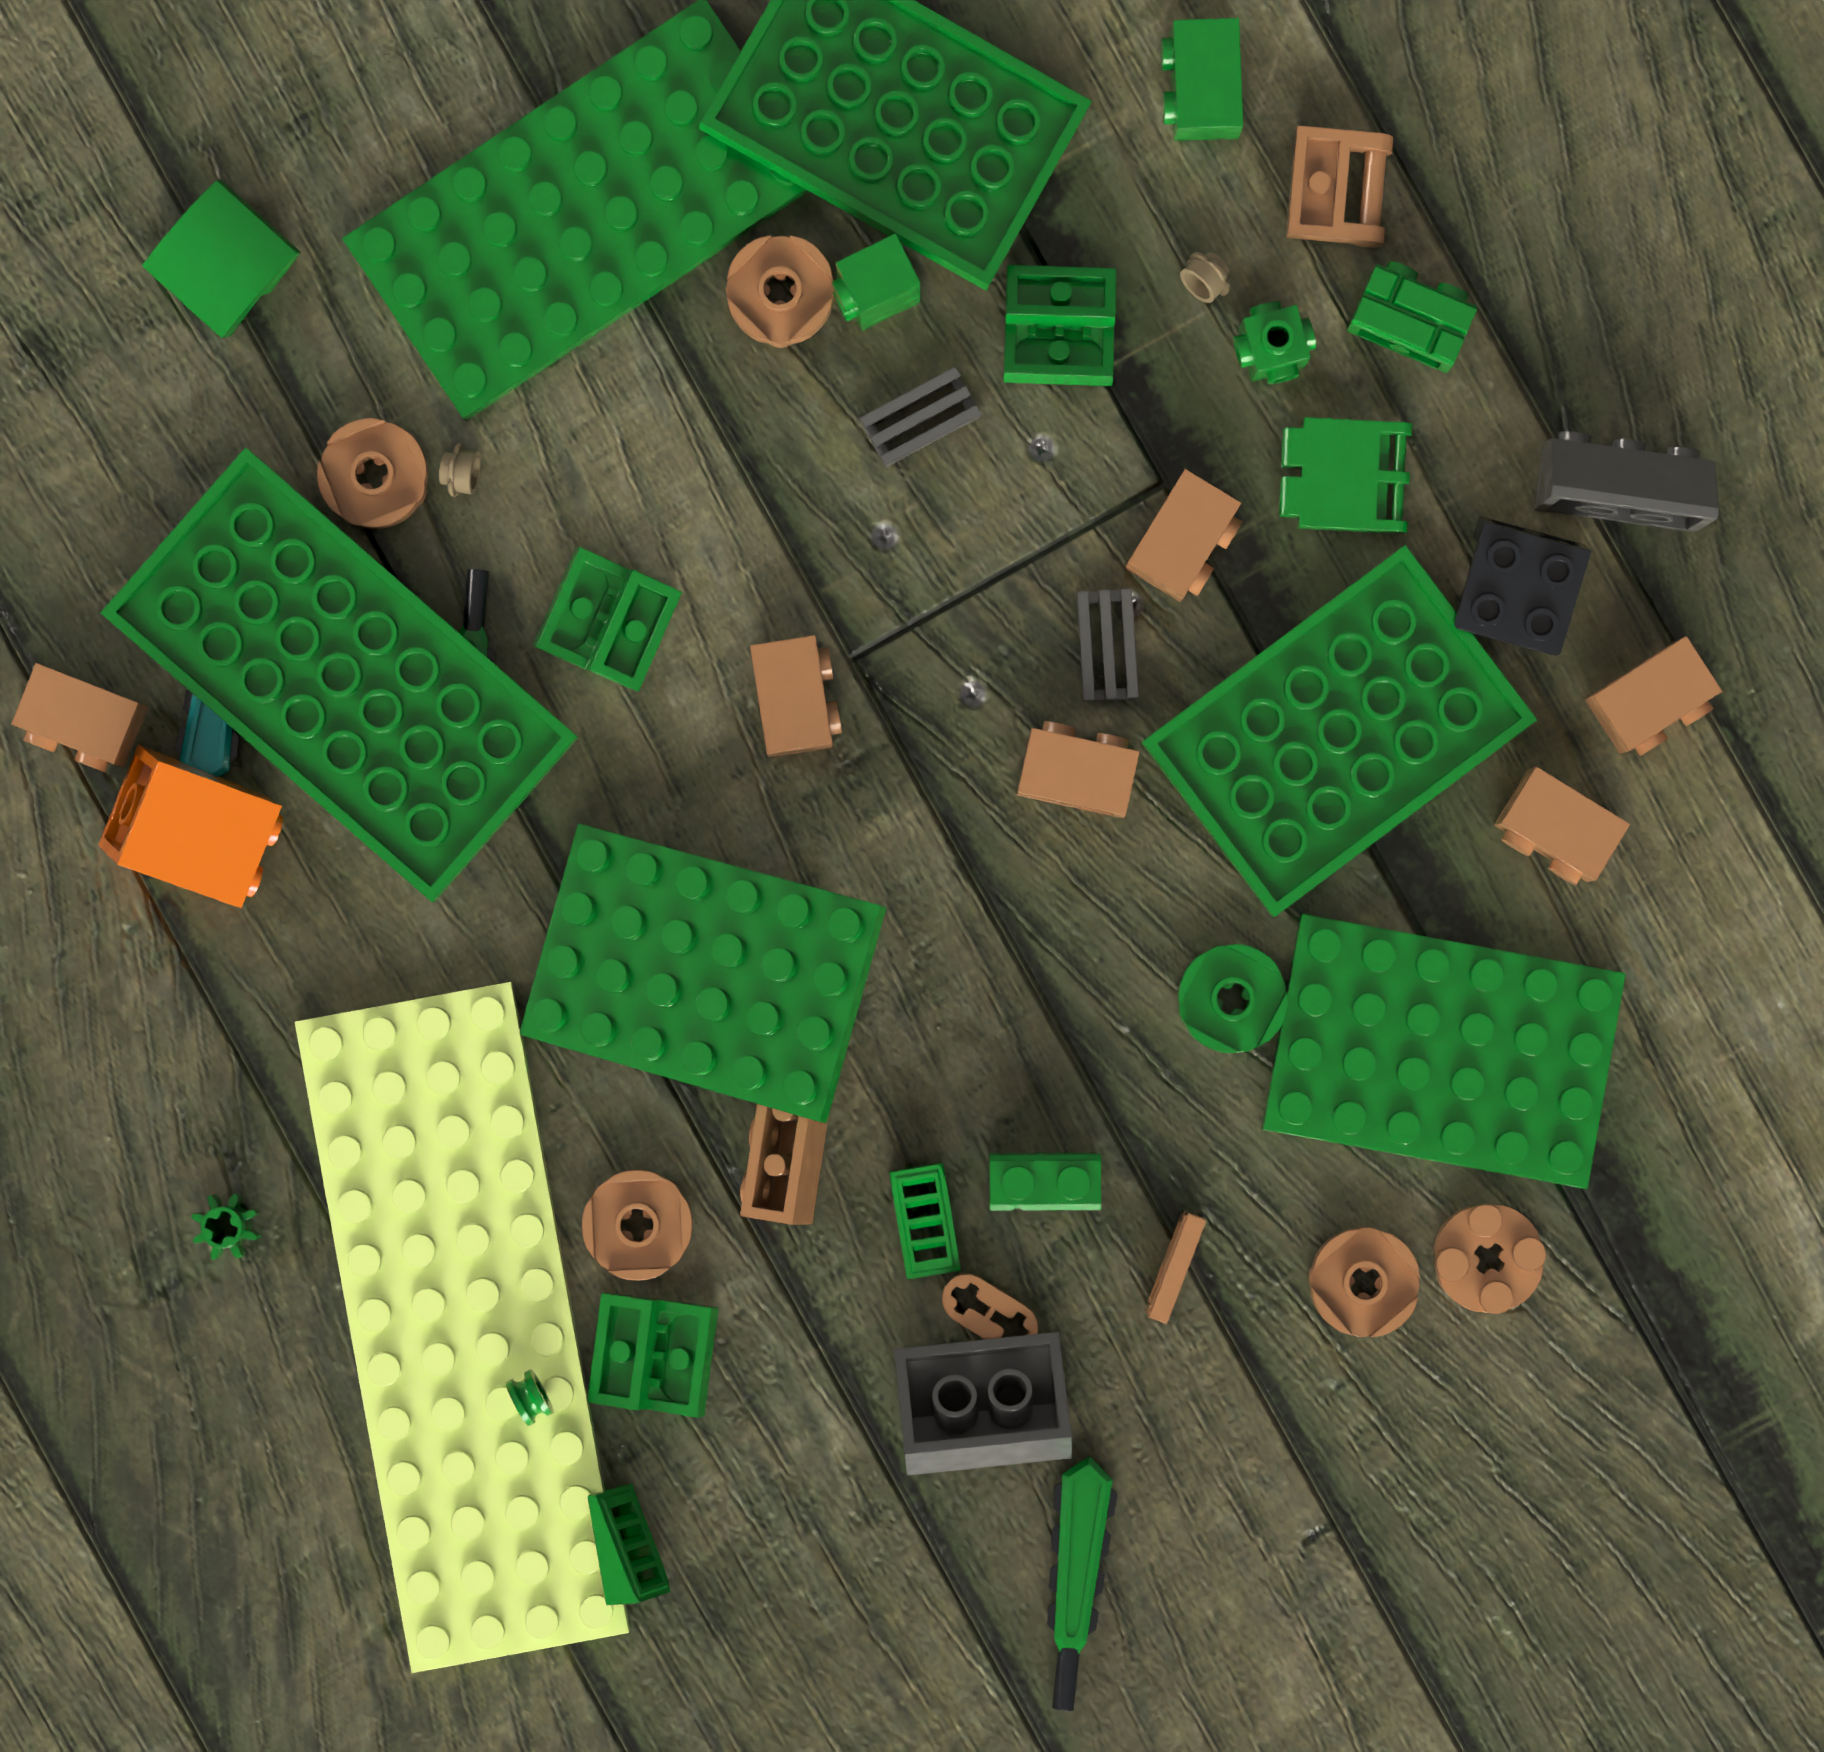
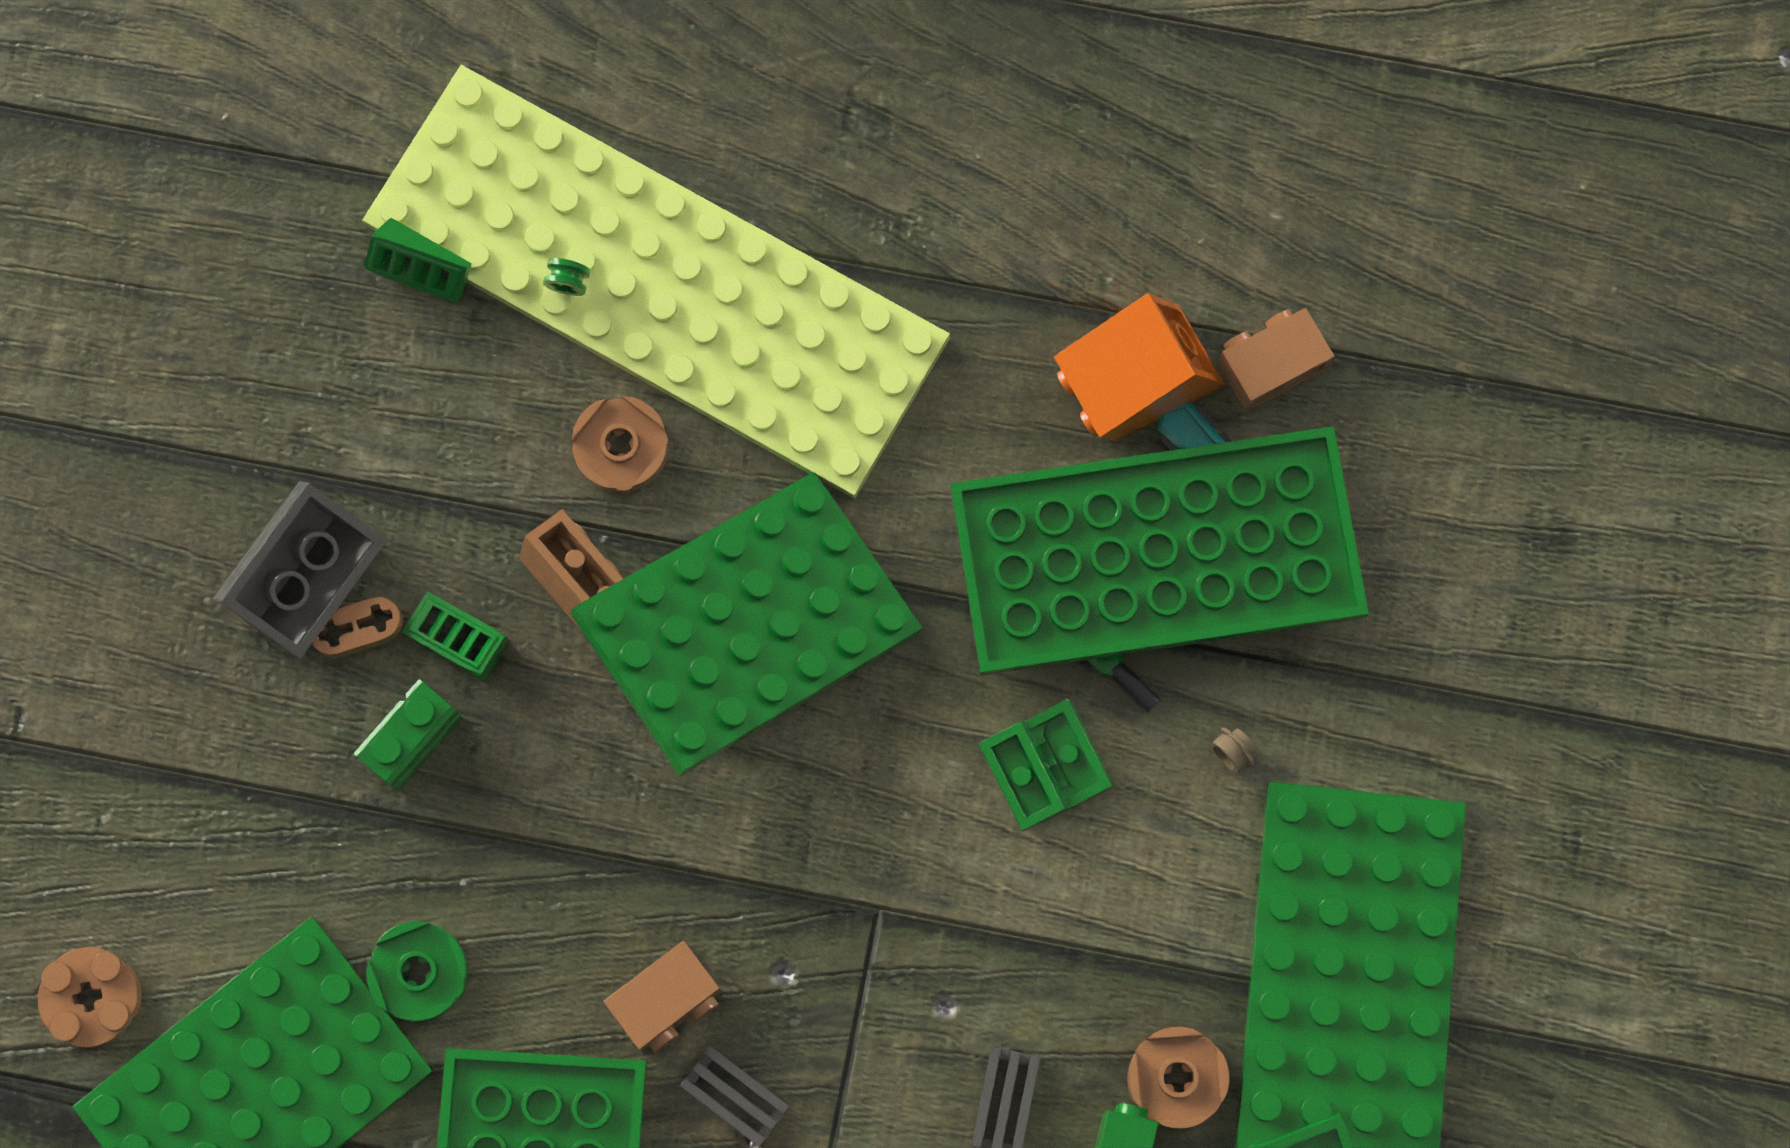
camera: 135 degrees right, 10 degrees down
green slope [142,179,301,338] -> none
green gear [191,1193,261,1260] -> none
medium nougat plate [317,418,429,530] -> none
green slope [587,1293,719,1418] -> none
medium nougat brick [750,635,842,758] -> none
green sword [1047,1456,1117,1711] -> none
medium nougat tile [1144,1211,1207,1324] -> none
medium nougat plate [1308,1226,1420,1337] -> none

